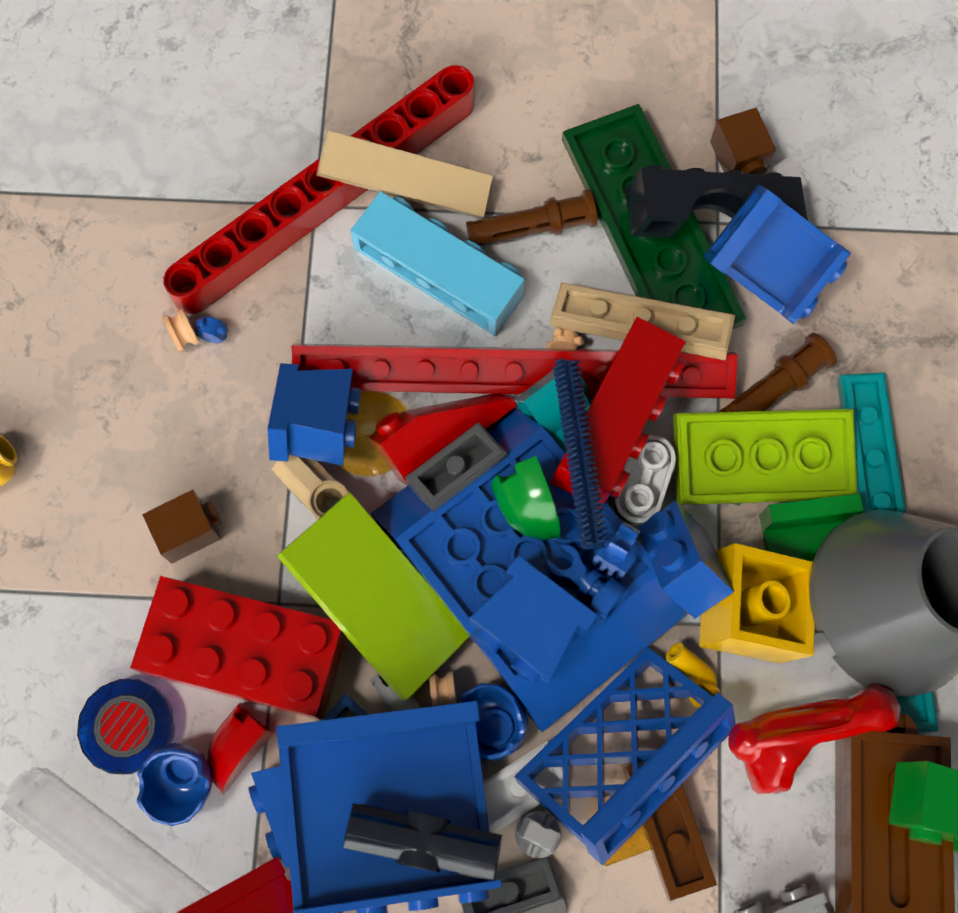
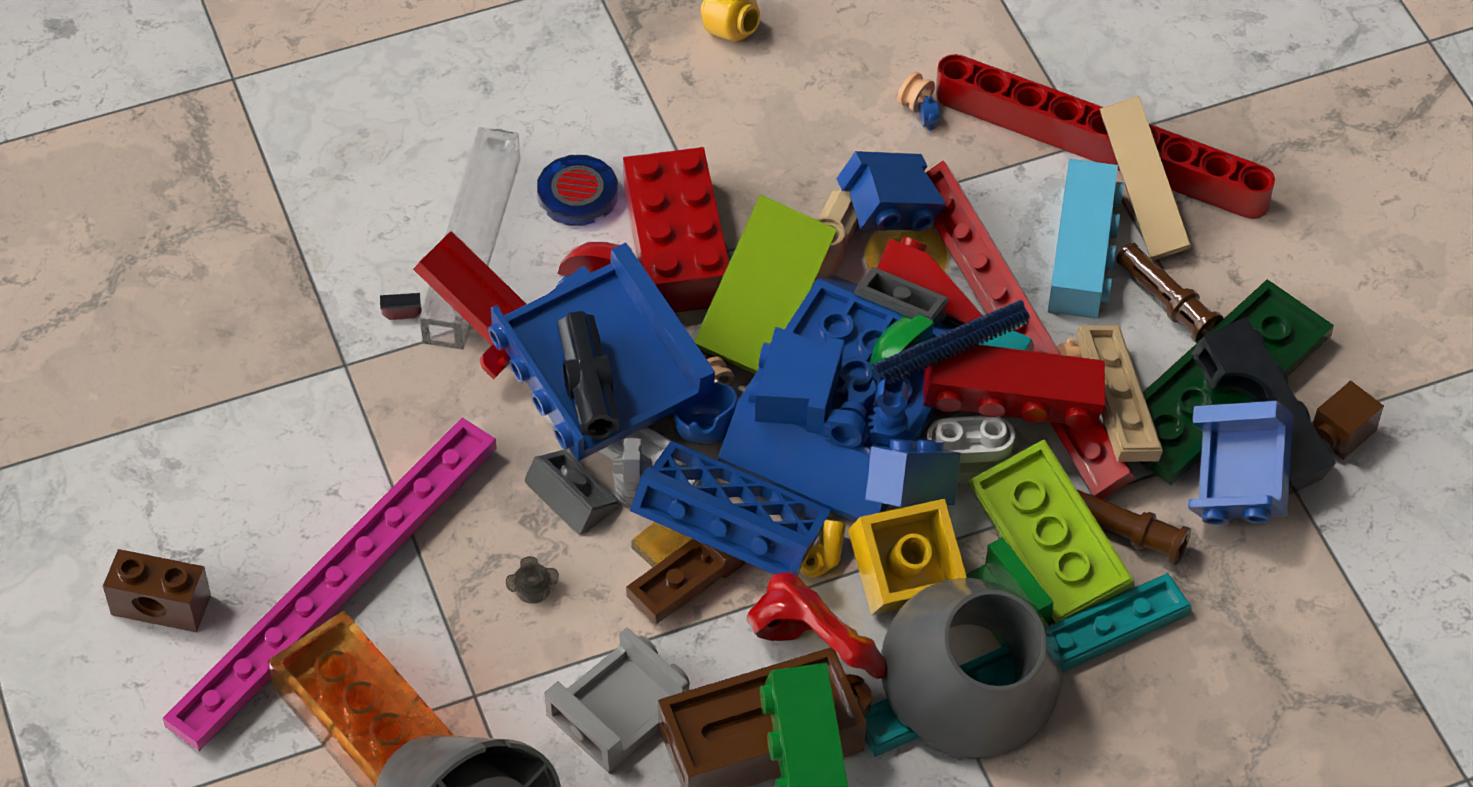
camera: 65 degrees right, 20 degrees down
blue hair [137,743,213,826] -> none
reddish brown brick [142,489,222,564] -> none

